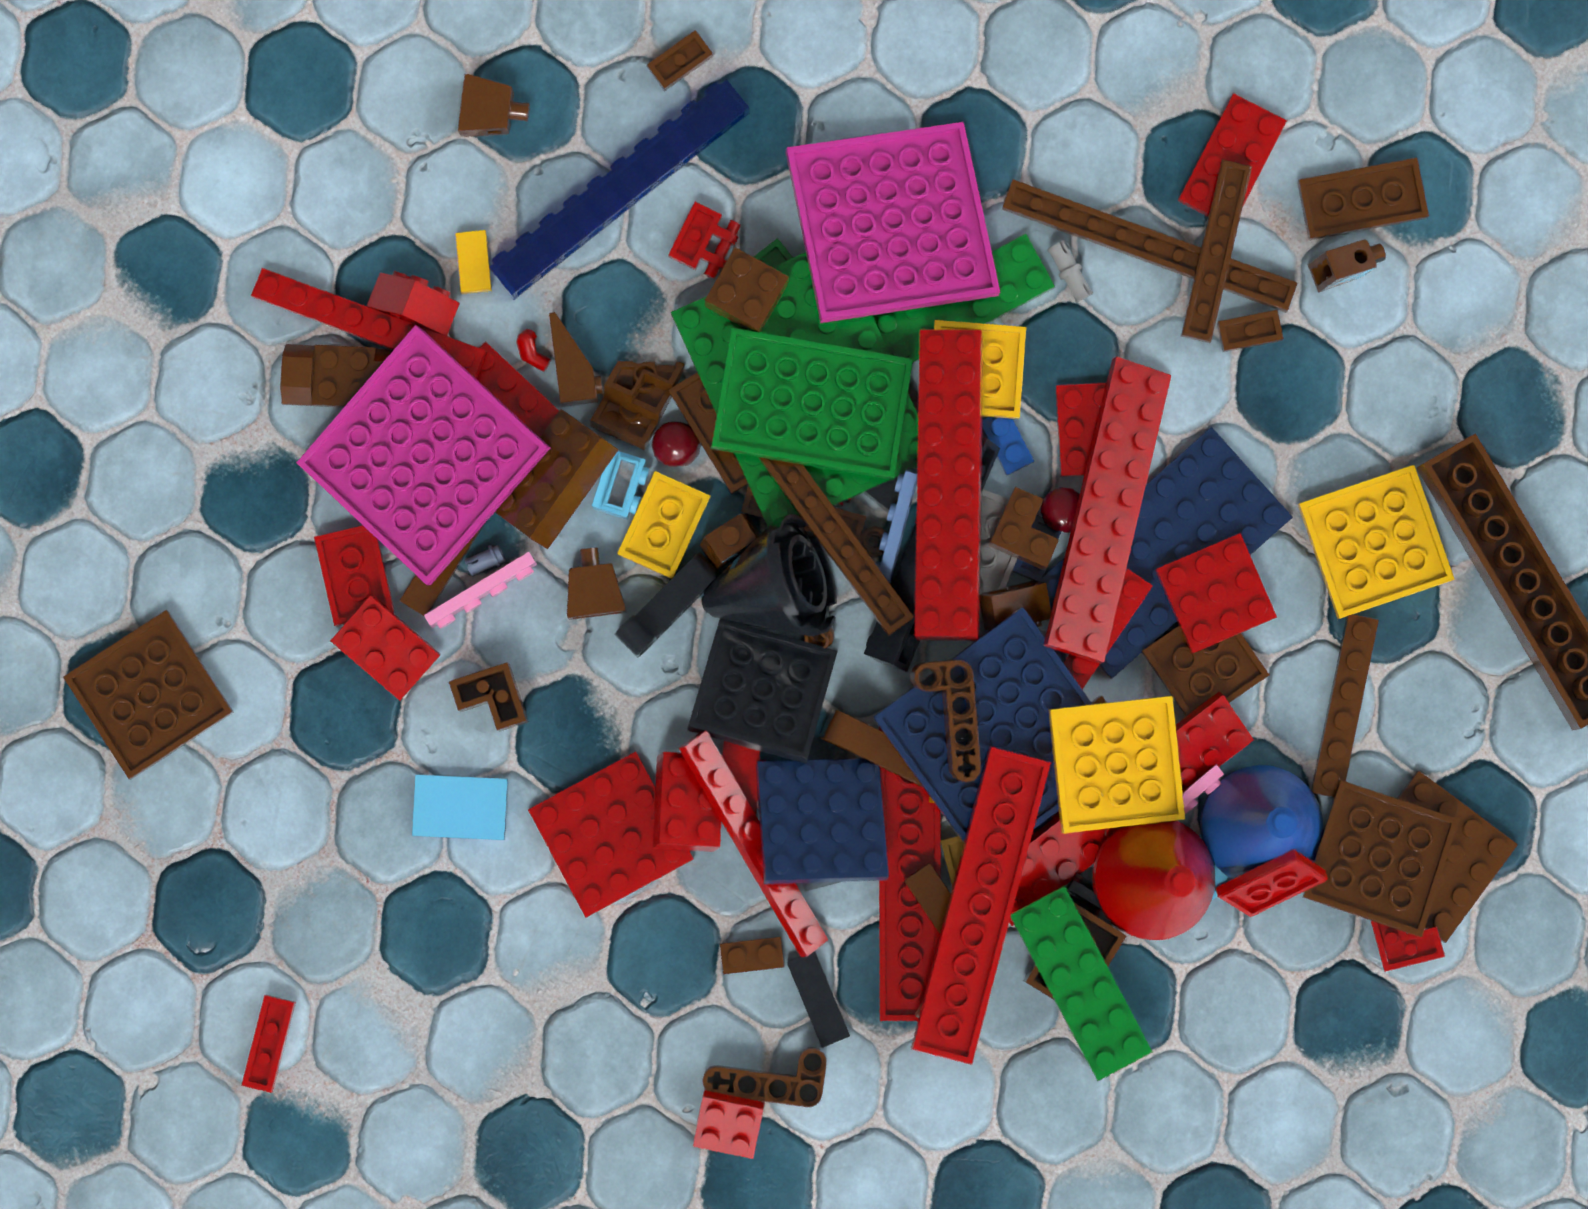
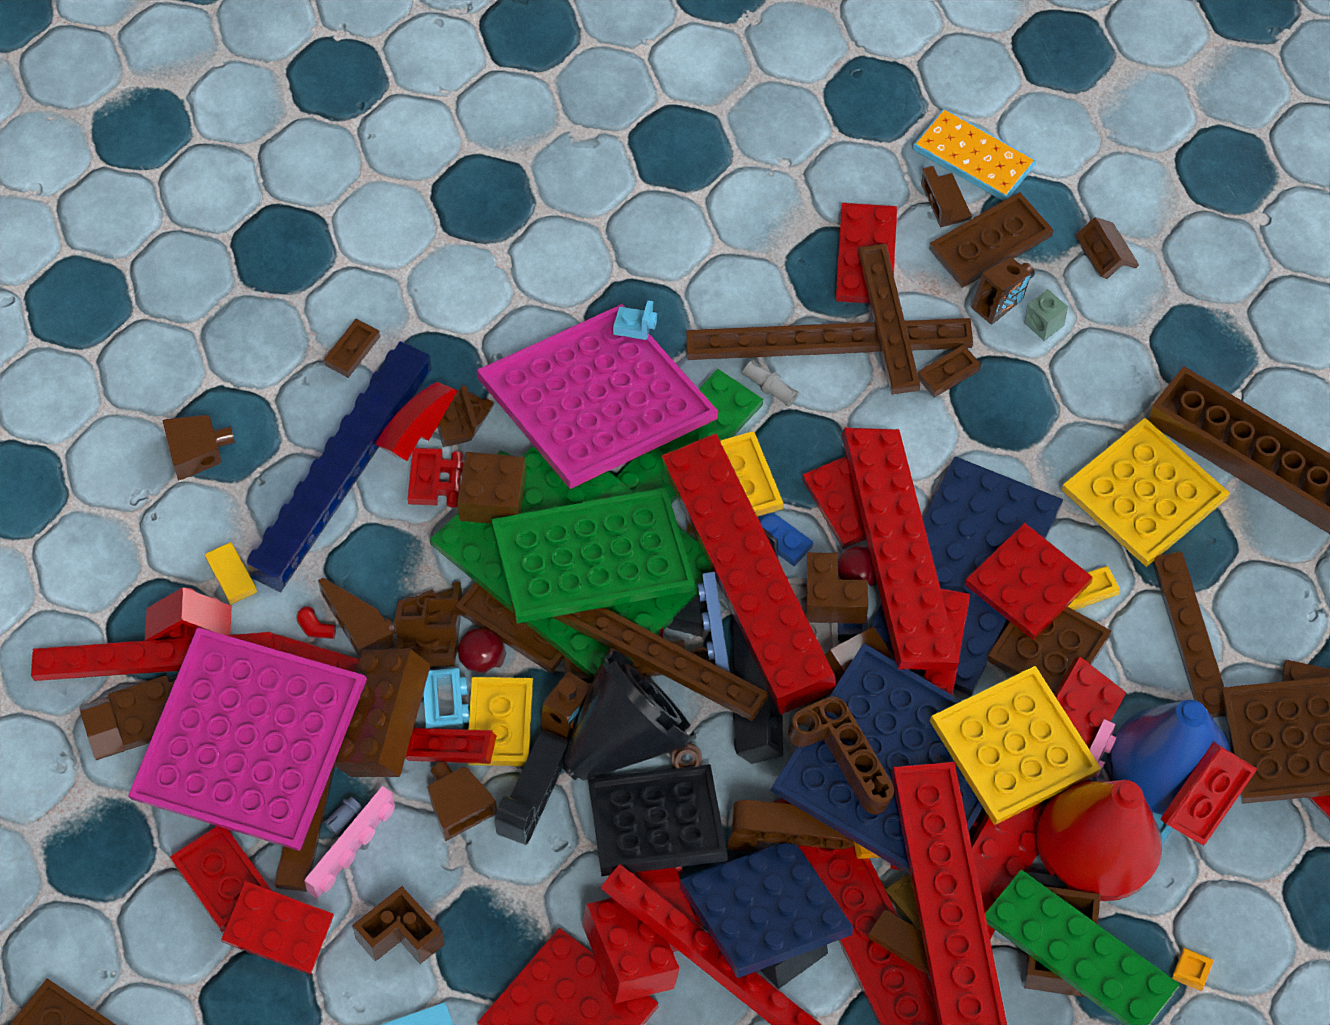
camera: 20 degrees left, 25 degrees down
none -> red slope [375,382,457,461]
none -> red plate [405,728,497,764]
none -> reddish brown slope [437,385,494,447]
none -> medium azure bracket [613,301,657,340]
none -> light orange tile [913,108,1036,201]
none -> reddish brown panel [921,166,972,228]
none -> sand green brick [1024,289,1068,341]
none -> yellow tile [1068,565,1120,610]
none -> reddish brown panel [1076,217,1139,279]
none -> light orange tile [1172,948,1214,992]

